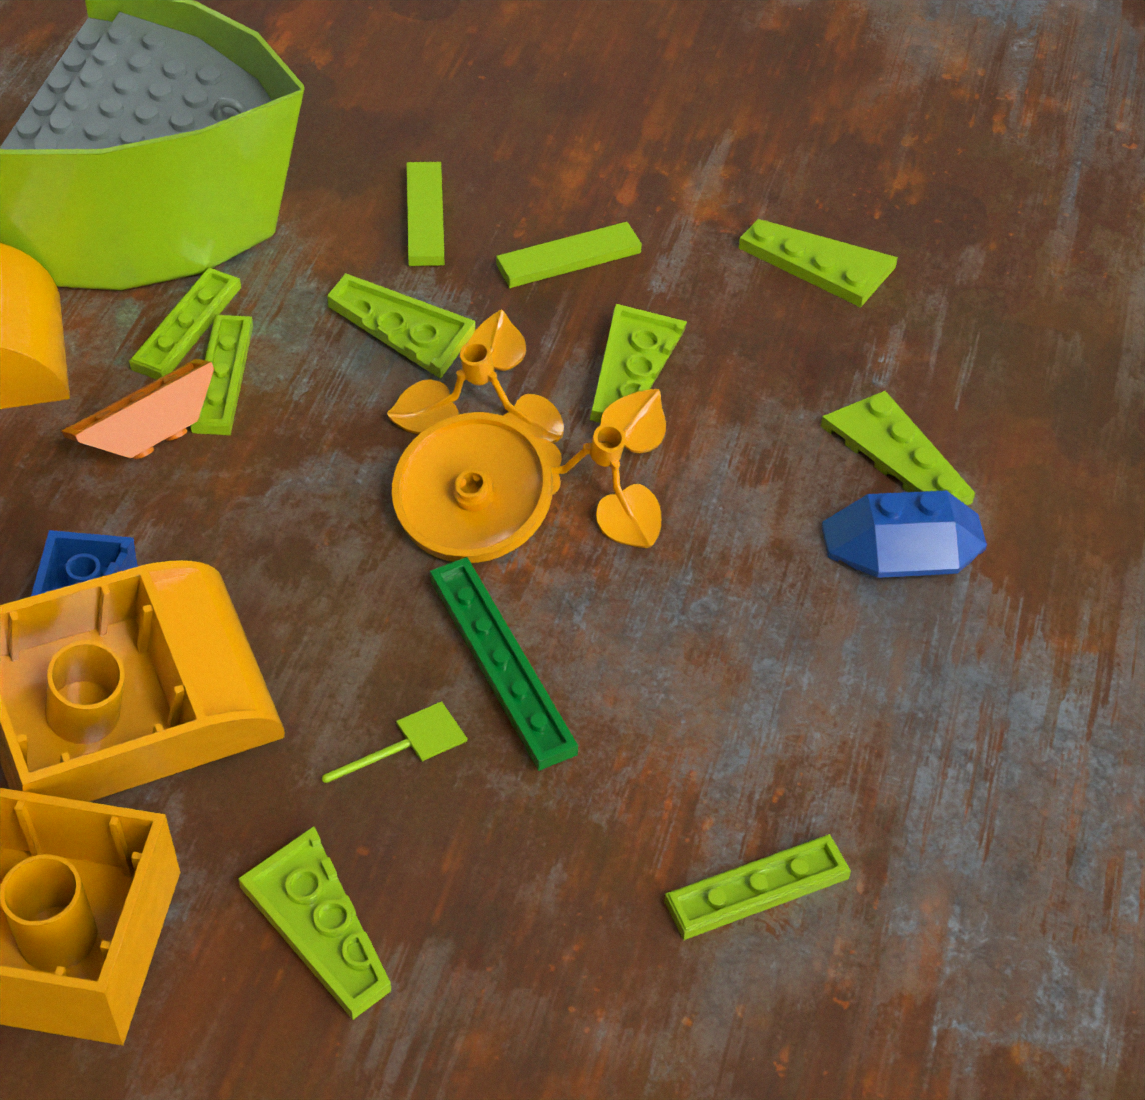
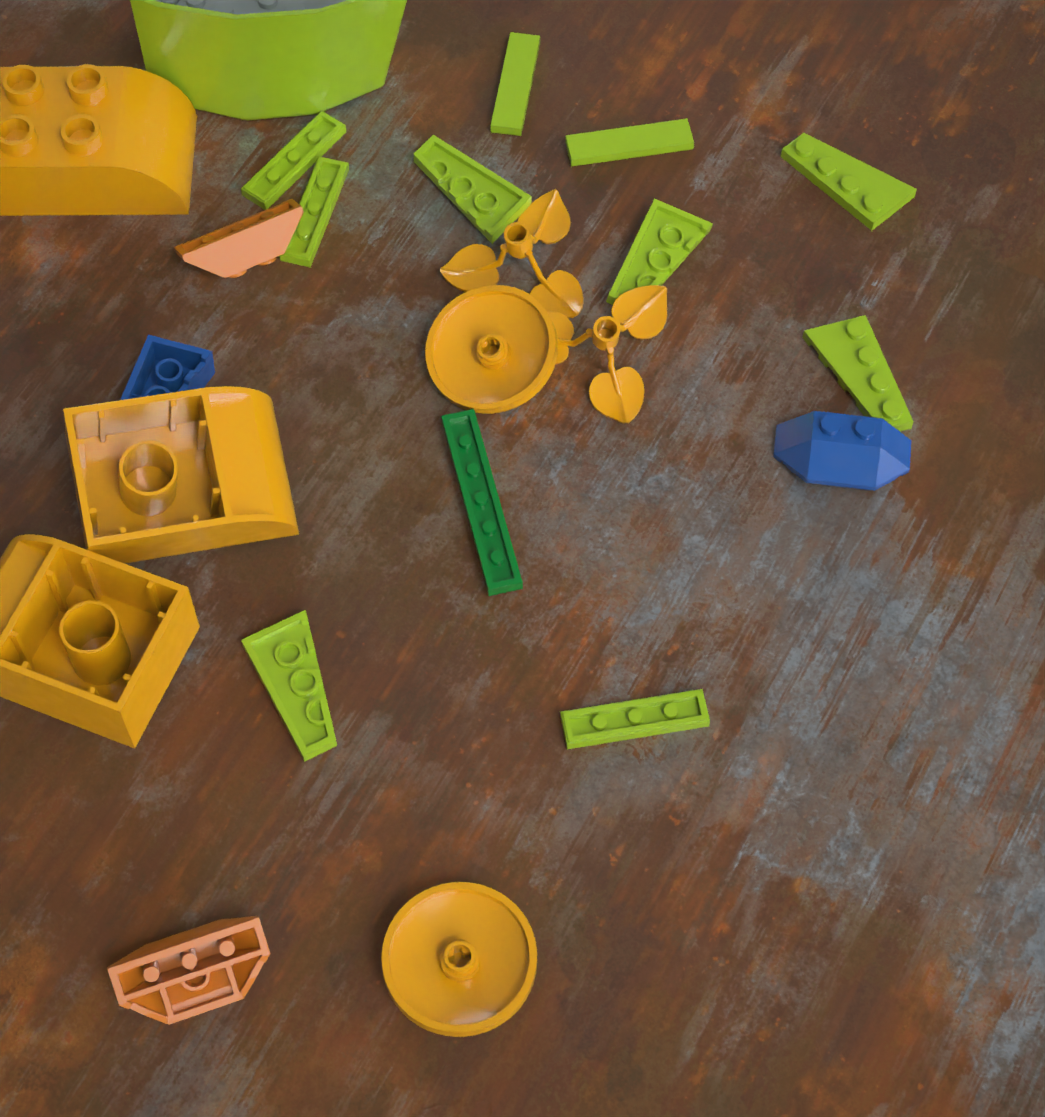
camera: 15 degrees right, 10 degrees up
lime piece [322,701,468,783] -> none

